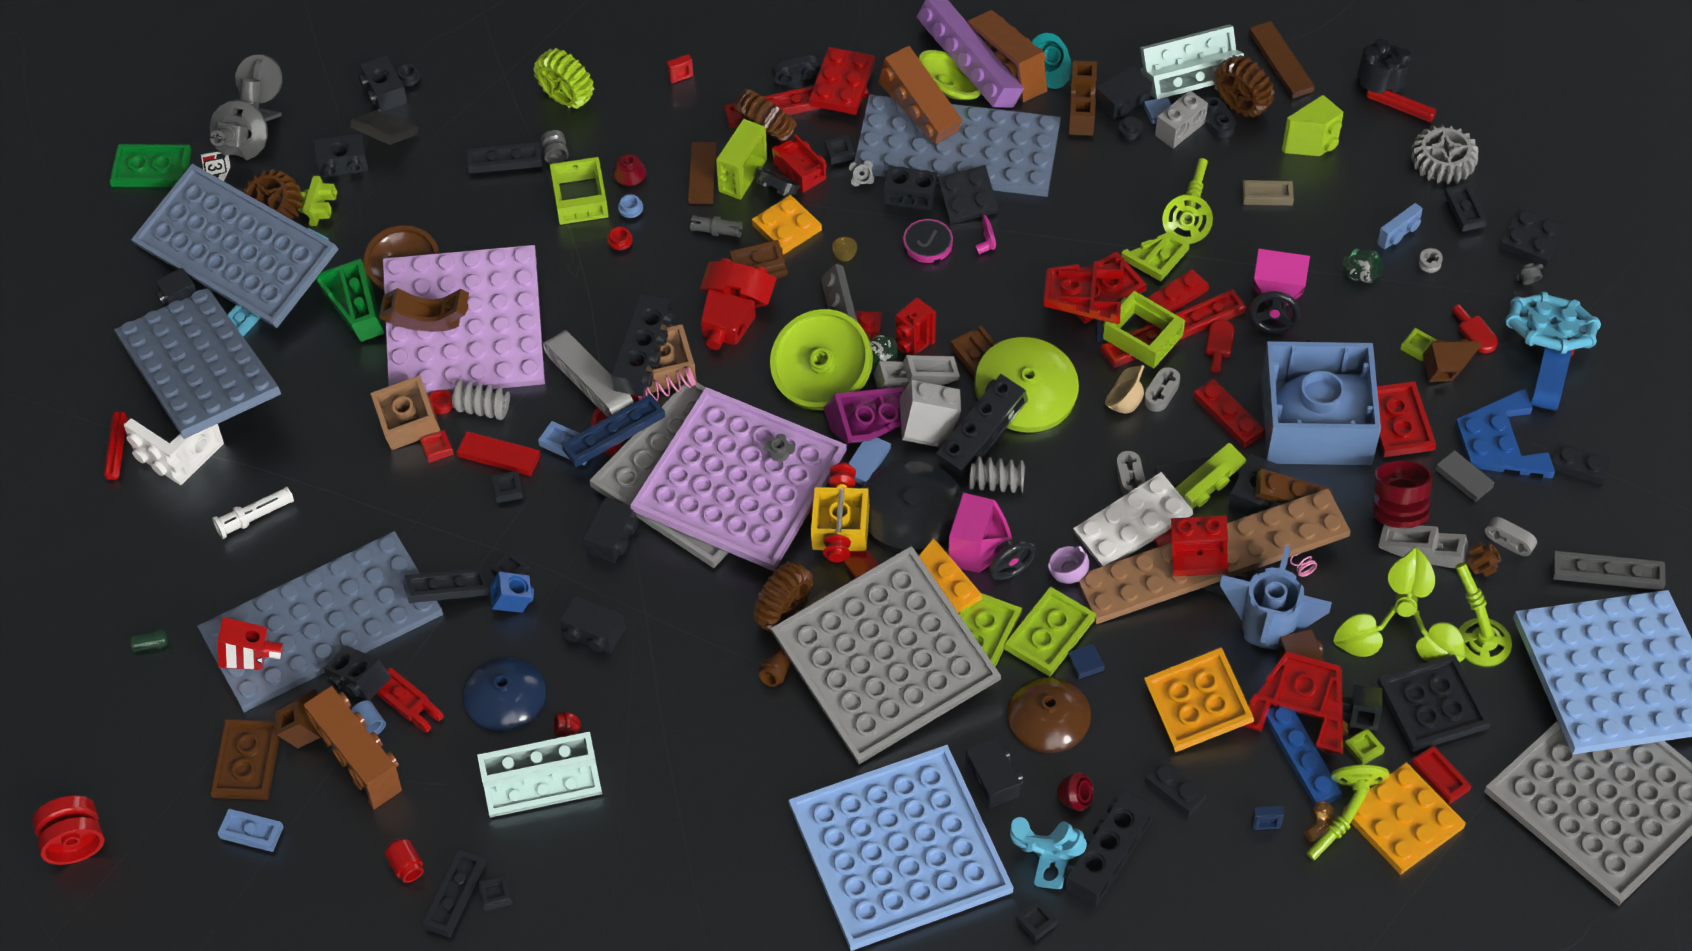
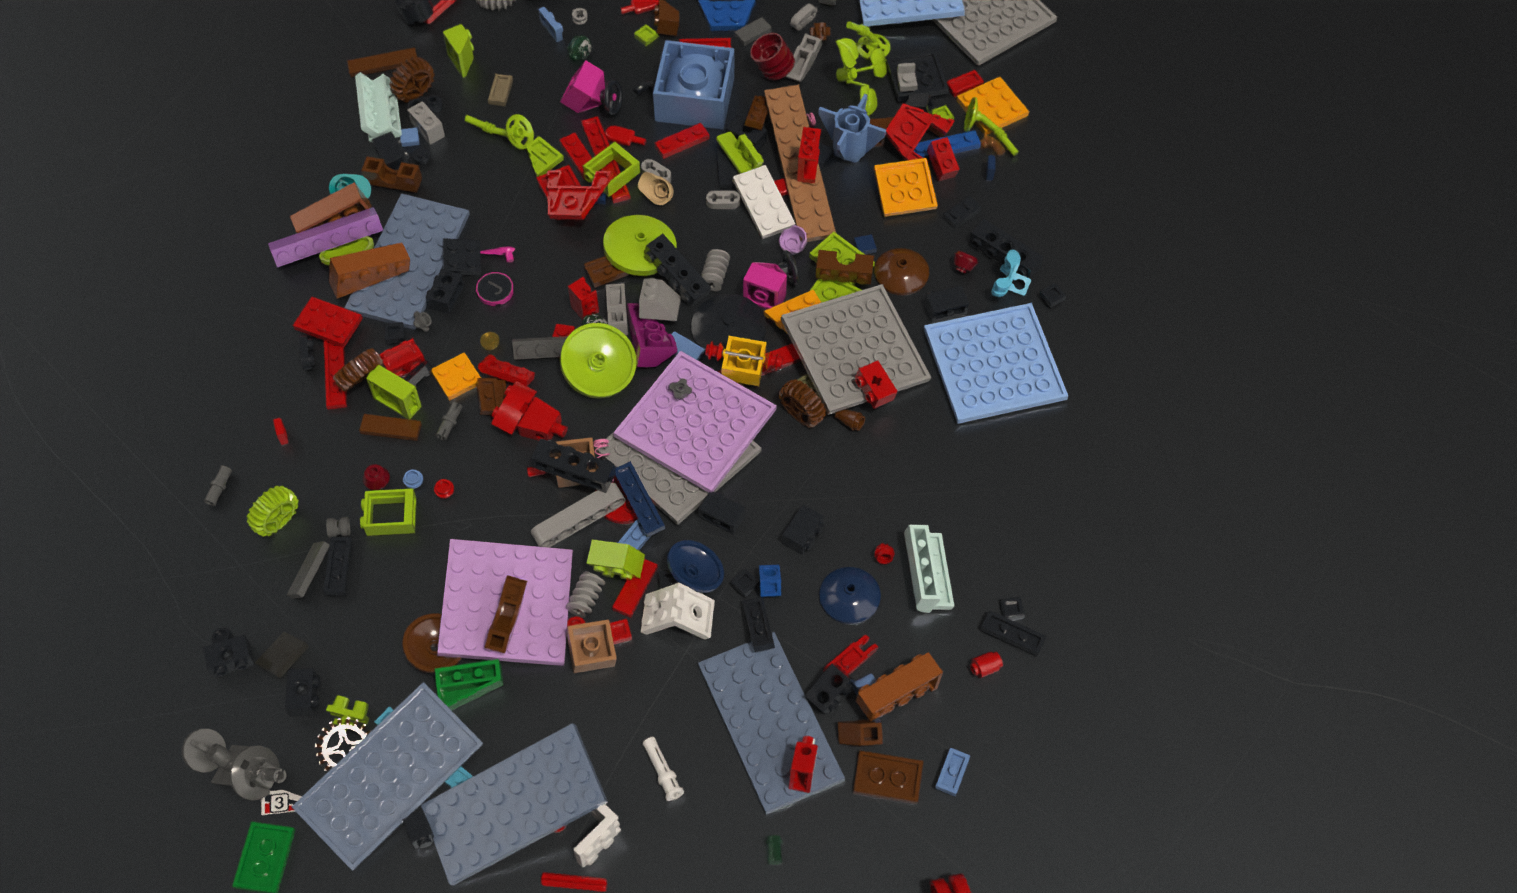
camera: 85 degrees left, 5 degrees up
none -> dark grey pin [203,465,232,506]
none -> dark grey tile [287,541,330,599]
none -> red plate [478,354,535,386]
none -> lime brick [587,540,645,580]
none -> white bracket [641,583,715,640]
none -> dark blue dish [667,540,724,593]
none -> reddish brown arch [816,250,874,284]
none -> red brick [855,360,898,409]
none -> light grey bracket [897,63,917,92]
none -> red brick [927,137,960,182]

